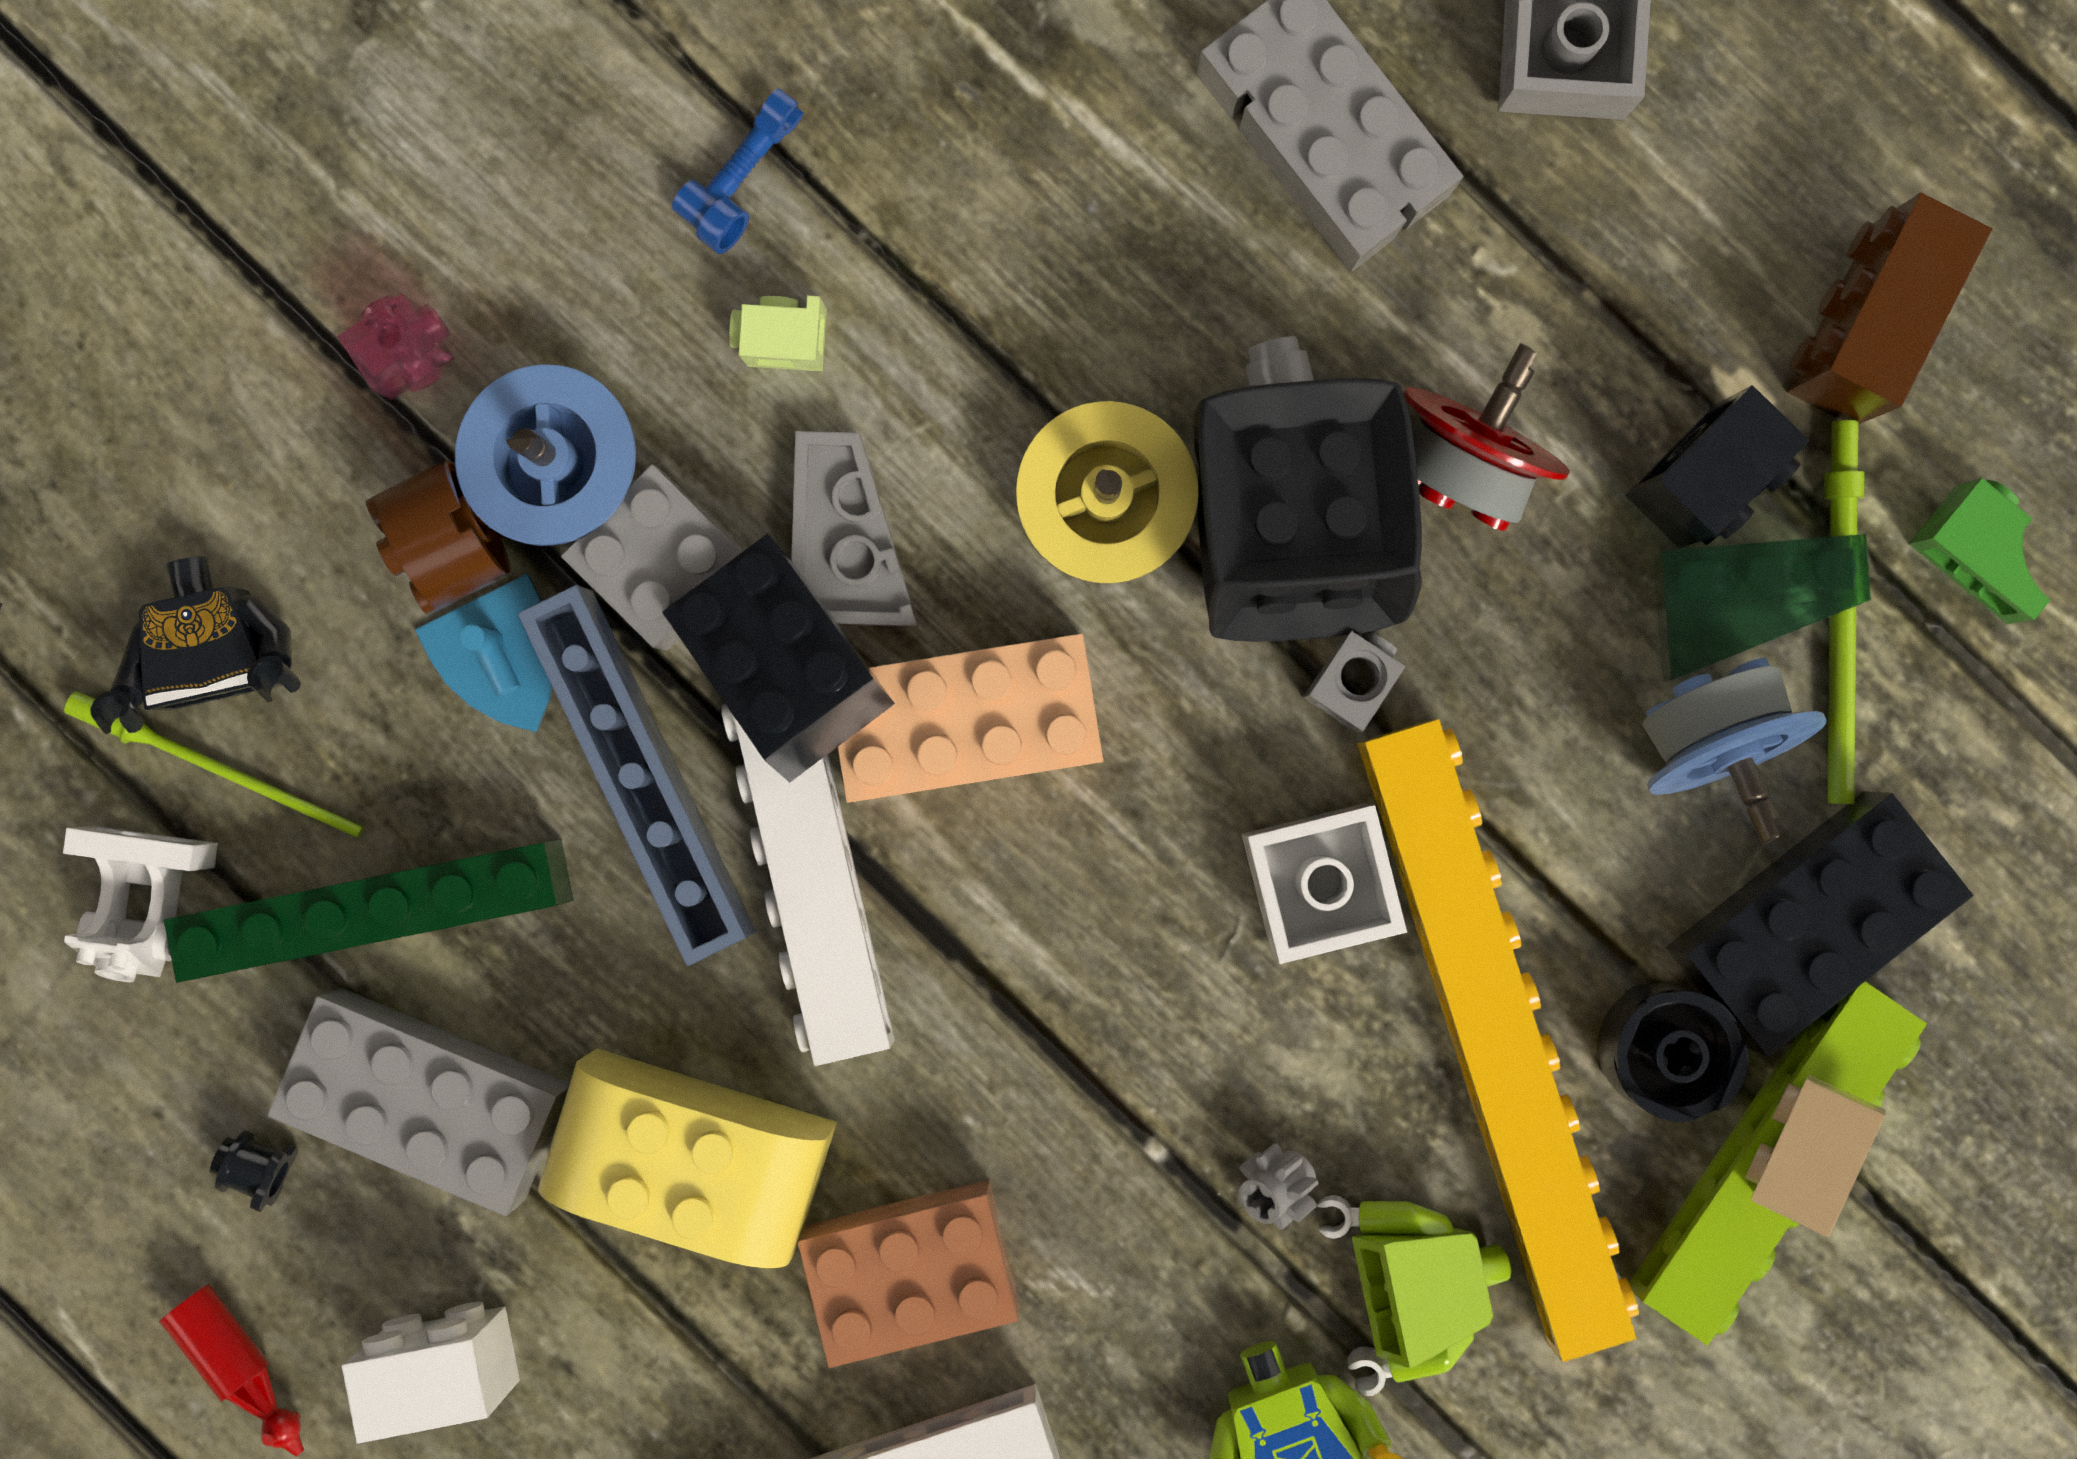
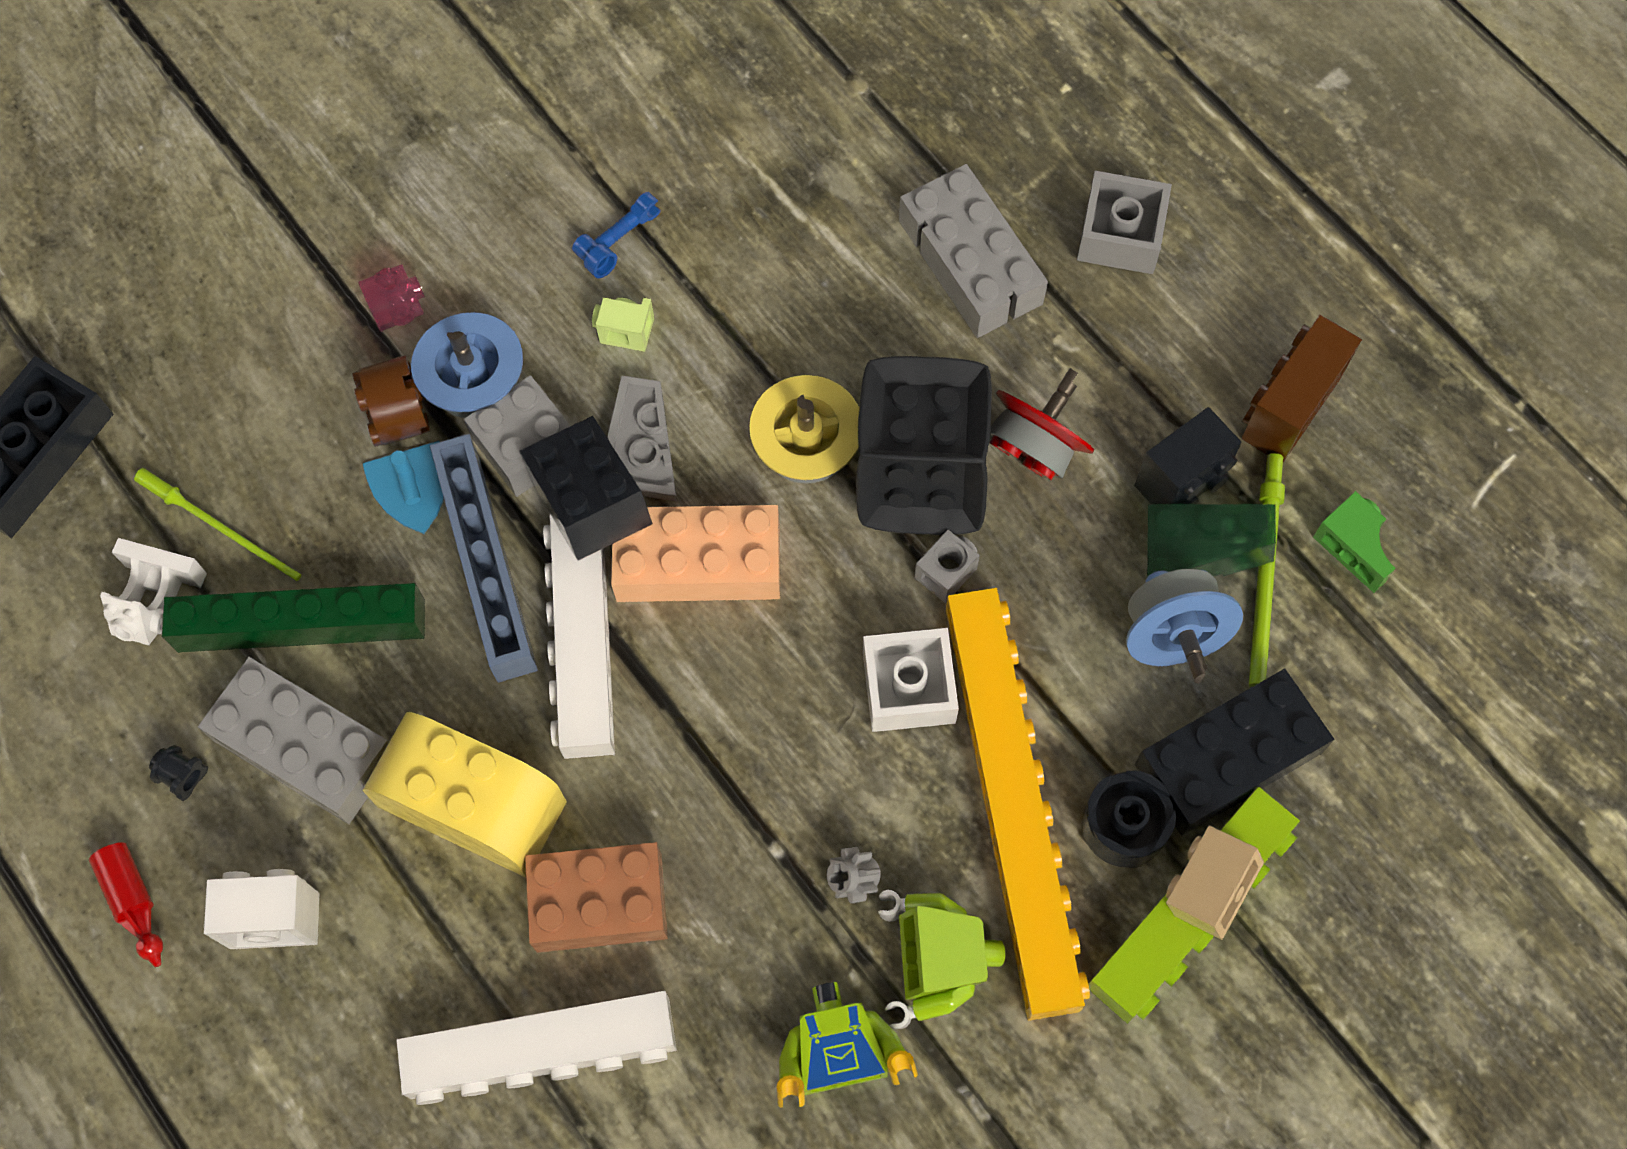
camera: 10 degrees right, 20 degrees down
black torso [90,556,301,734] -> none

